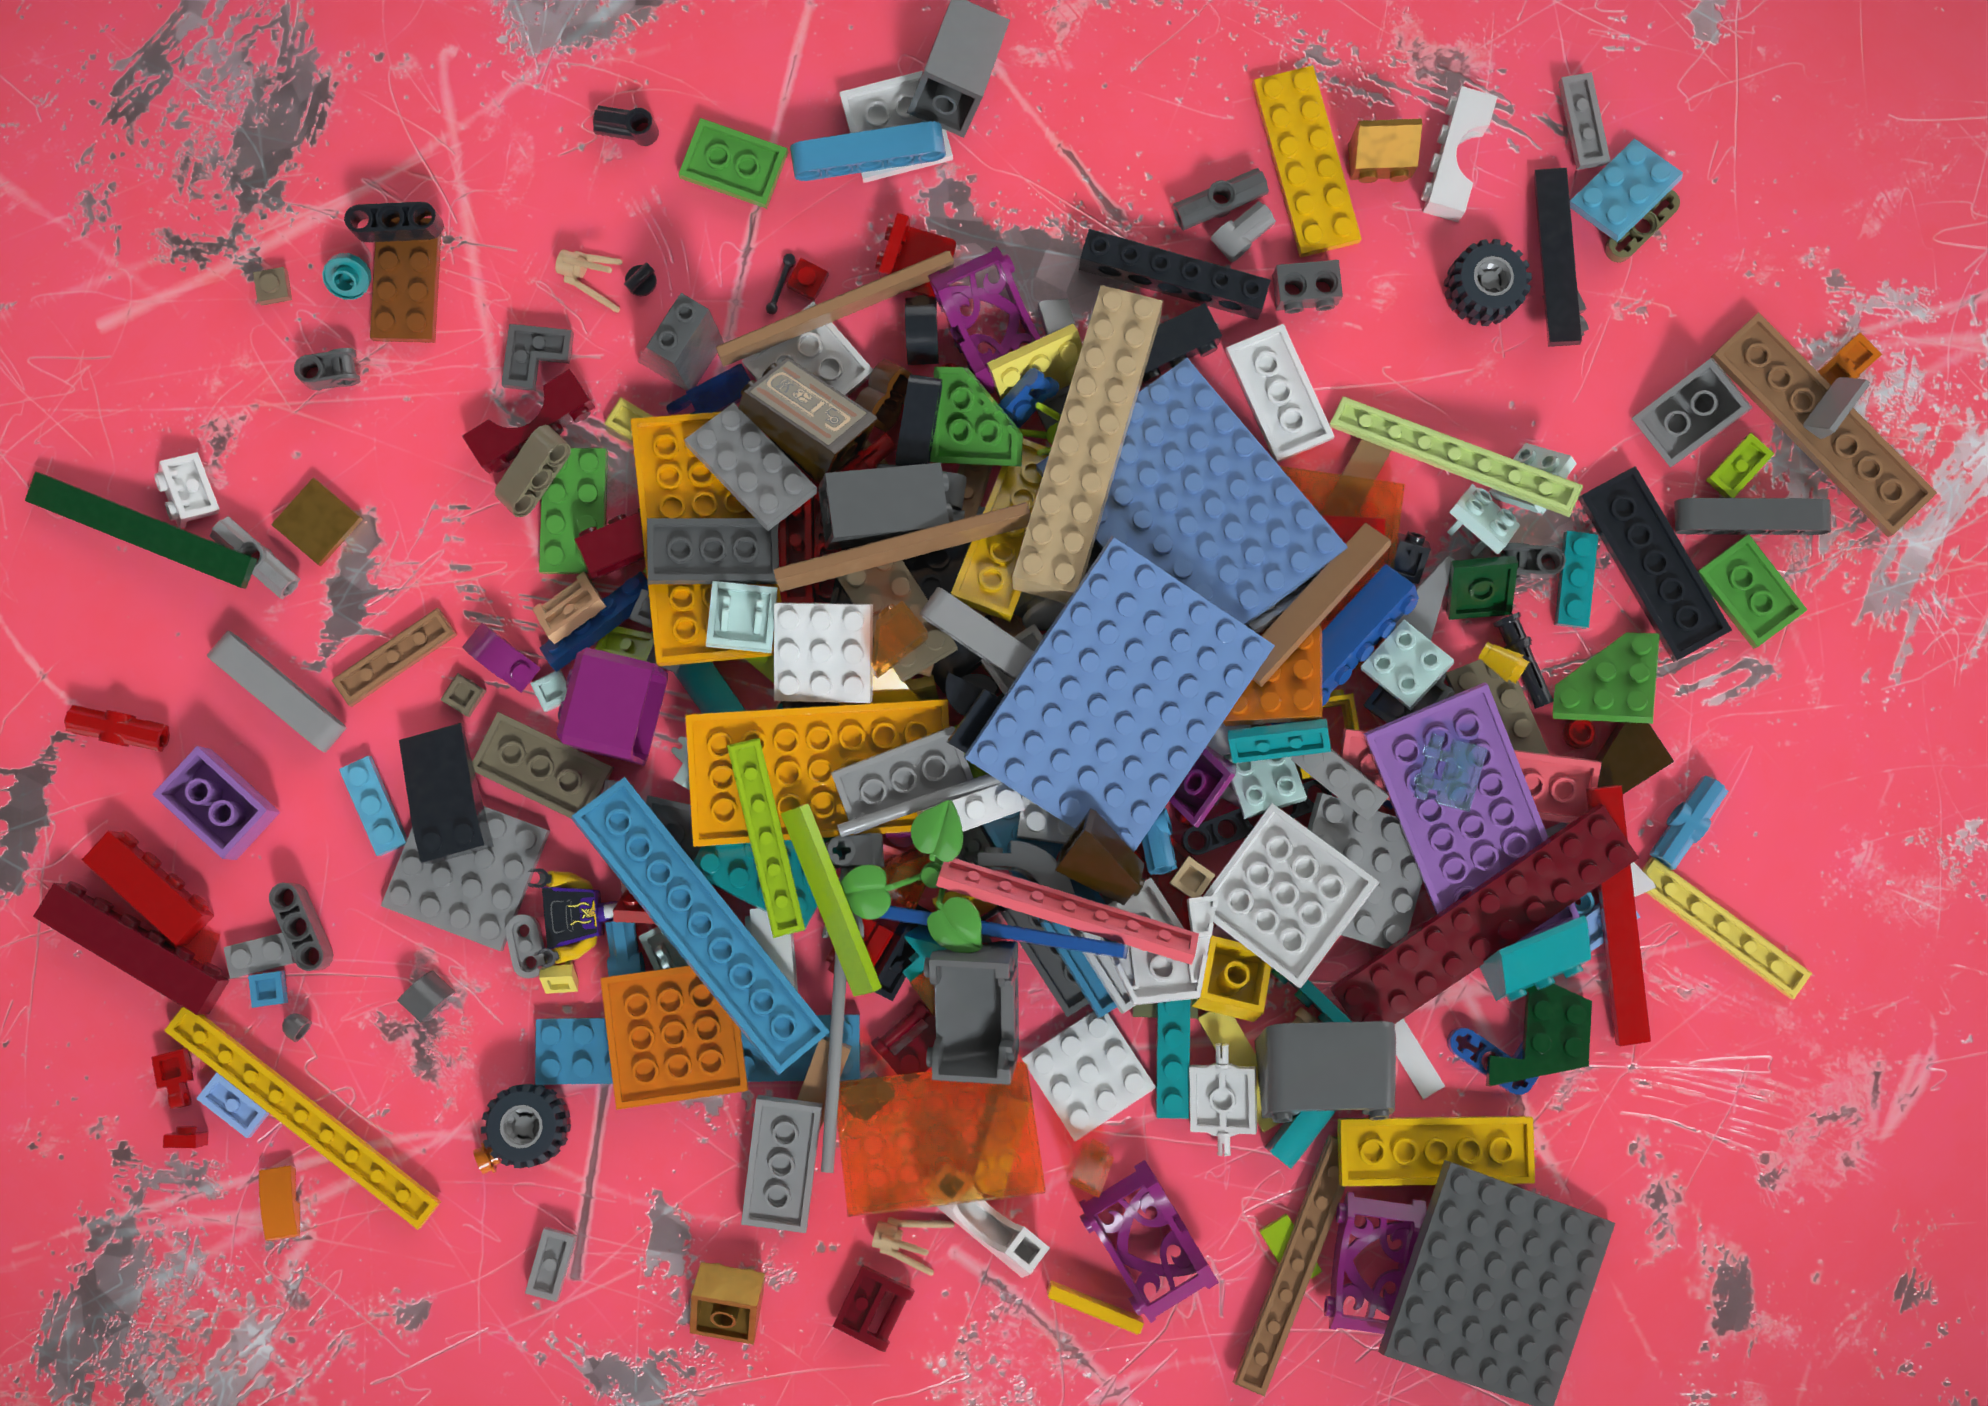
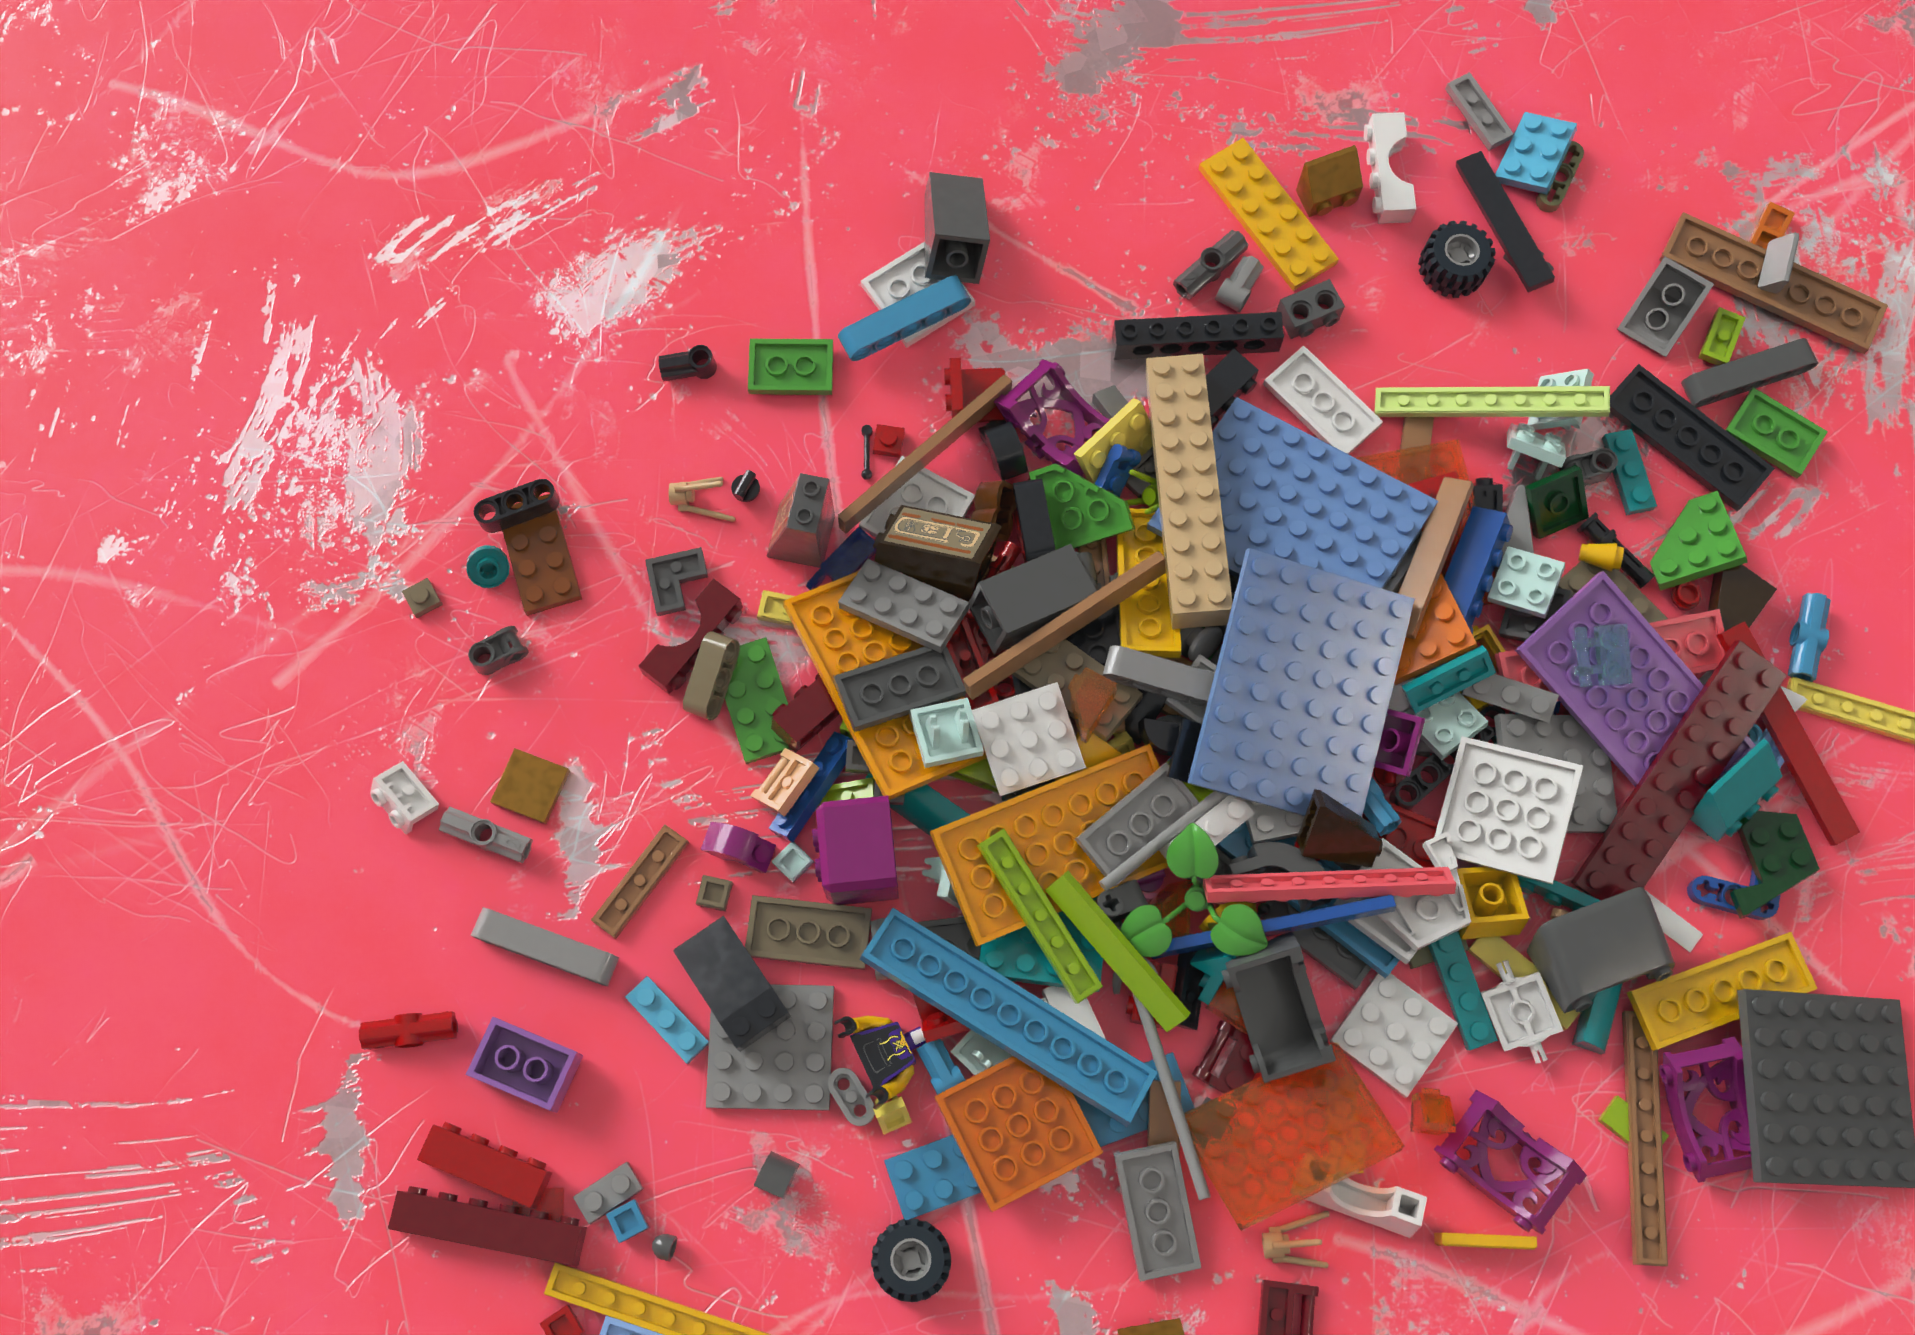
camera: 20 degrees left, 10 degrees down
dark green tile [25,471,257,589] -> none
dark grey beam [269,883,334,971] -> none
orange plate [473,1143,501,1174] -> none
tan plate [1170,856,1215,898] -> none

